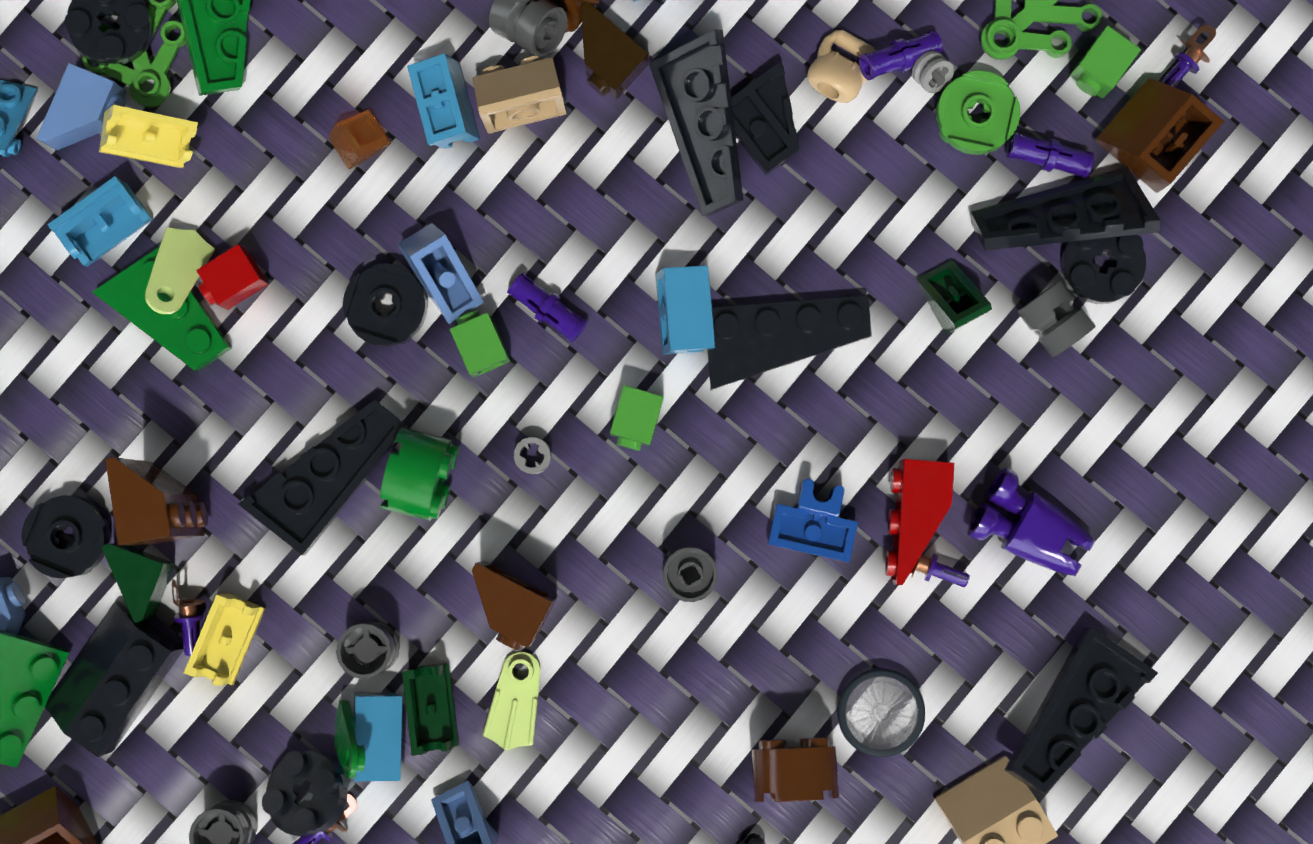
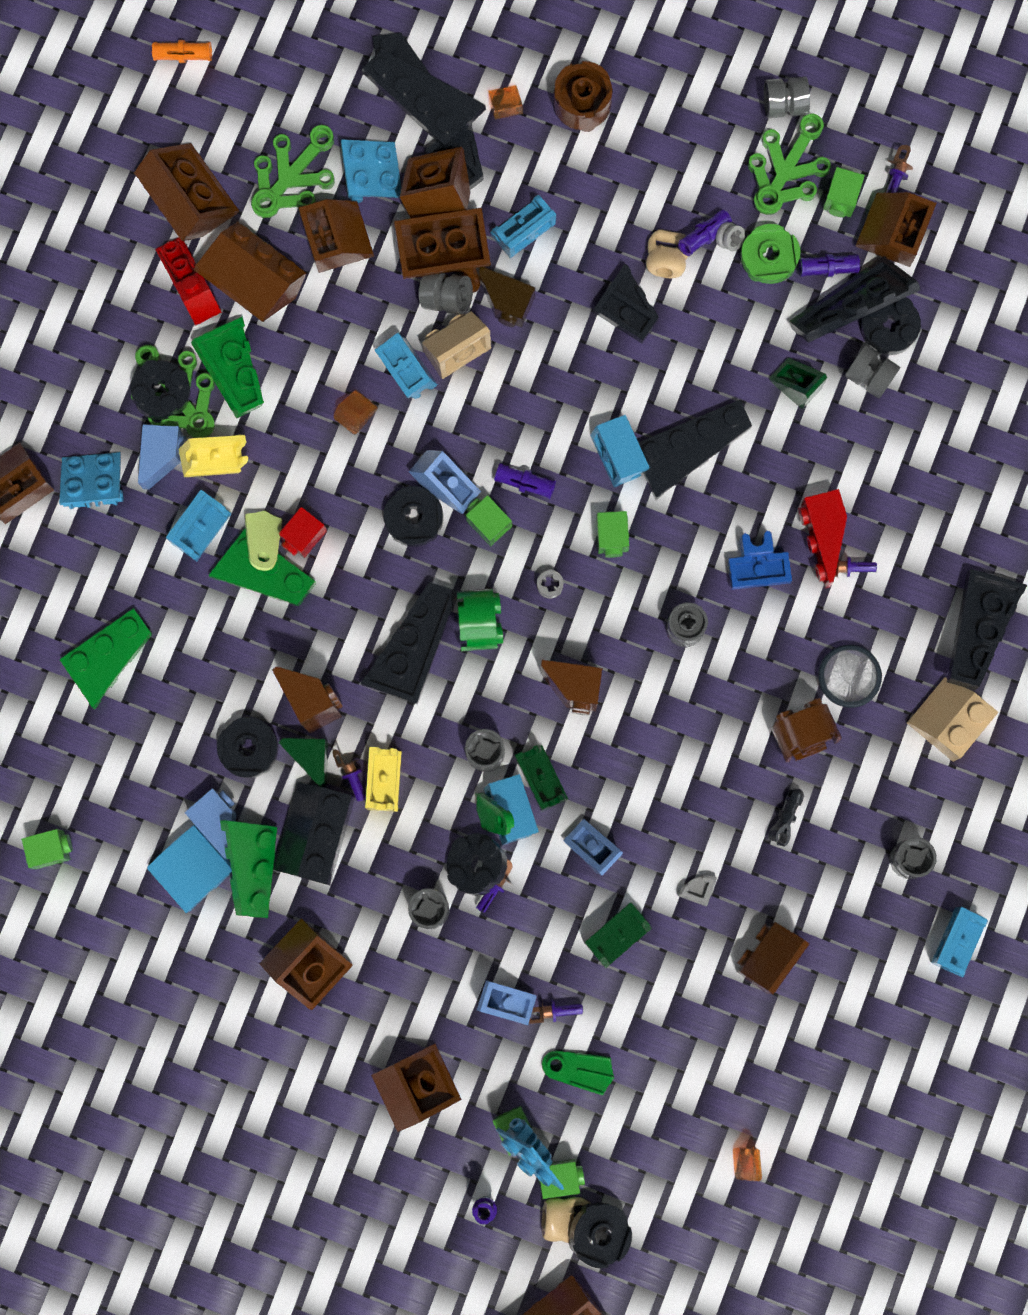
camera: 20 degrees left, 5 degrees down
yellowish green piece [482,652,540,750] -> none
black wing [649,29,744,216] -> none
dark purple piece [967,467,1095,576] -> none

